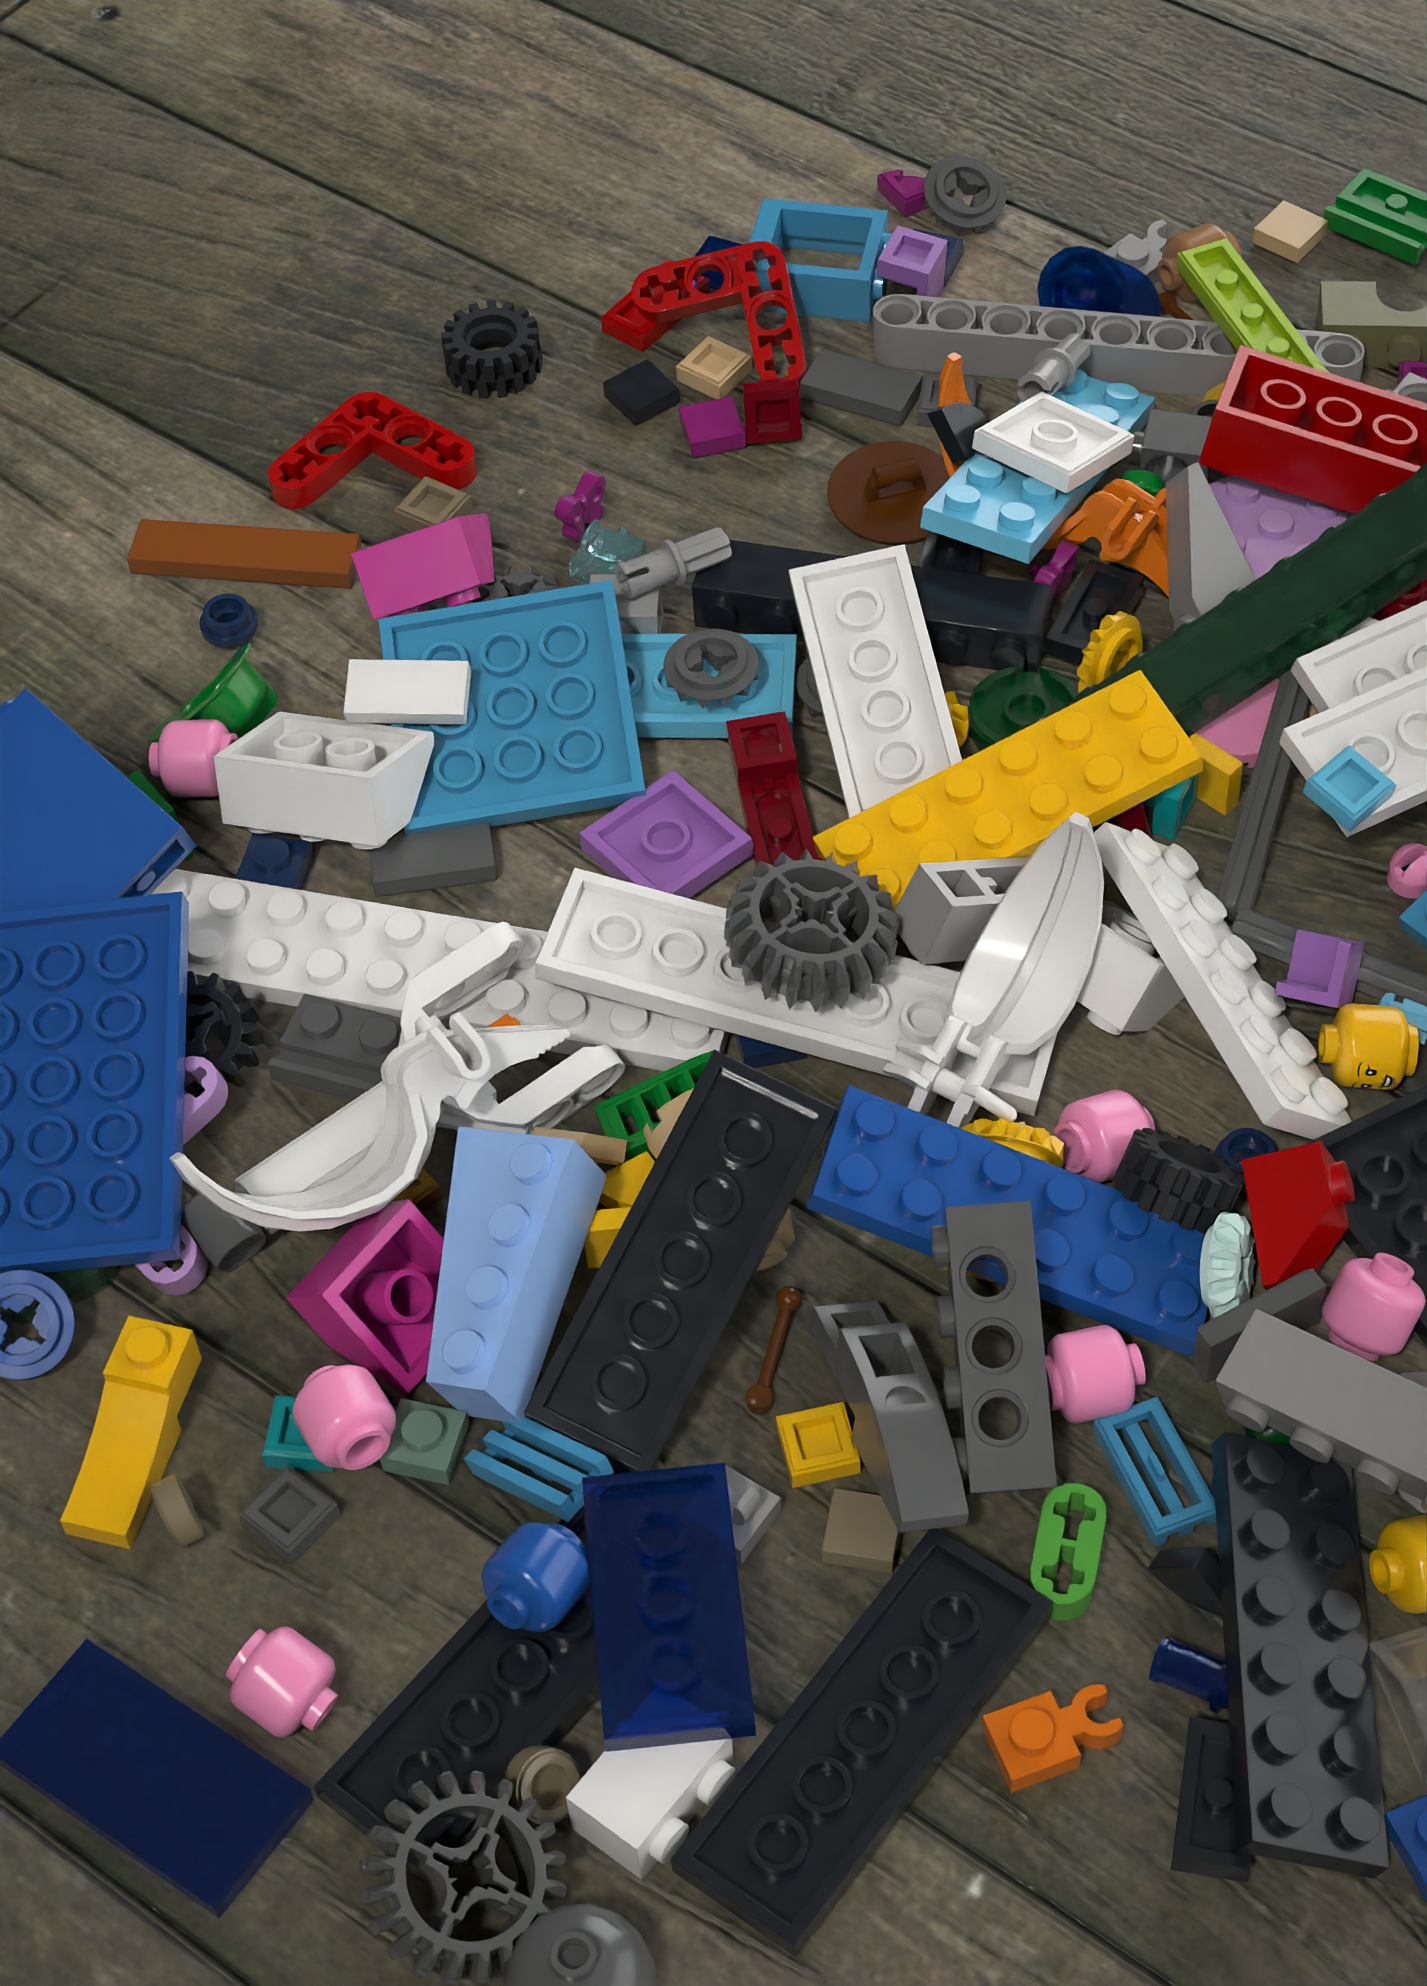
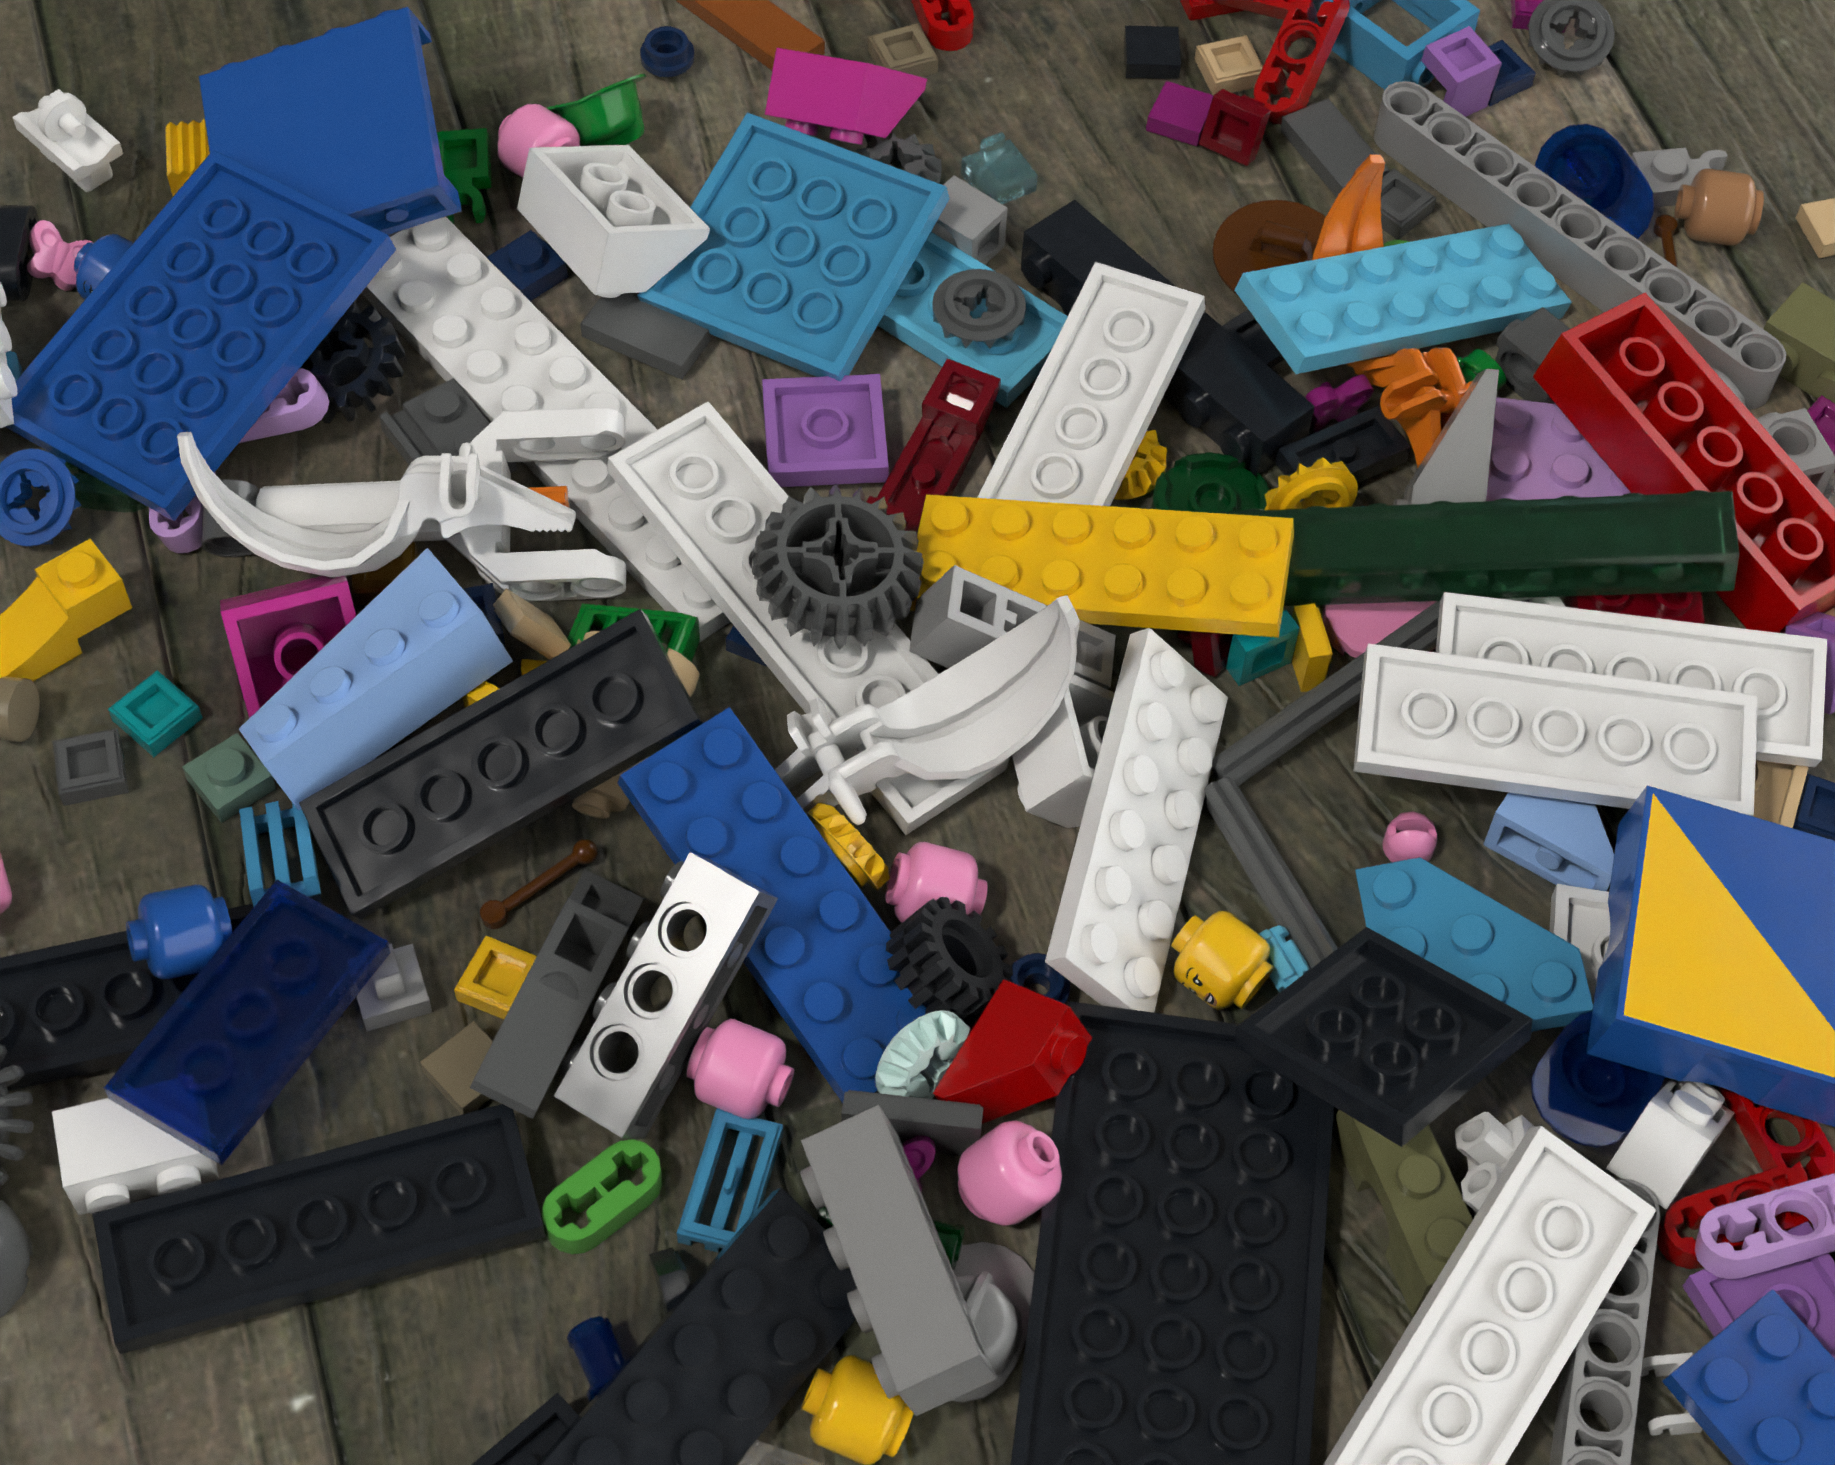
camera: 30 degrees right, 5 degrees up
bright pink head [292,1364,396,1470] -> none
white tile [343,659,471,724] -> none
dark tan tile [504,1745,581,1825] -> none
magenta piece [554,470,606,542] -> none
light grey axle [615,527,732,599] -> none
black tile [927,402,990,464] -> none
white tile [972,392,1135,493] -> none
orange plate [982,1684,1124,1793] -> none
light grey axle [1017,333,1090,402] -> none
lime tile [1176,238,1329,373] -> none
medium lavender panel [1275,929,1365,1008] -> none
medium azure tile [1303,745,1397,832] -> none

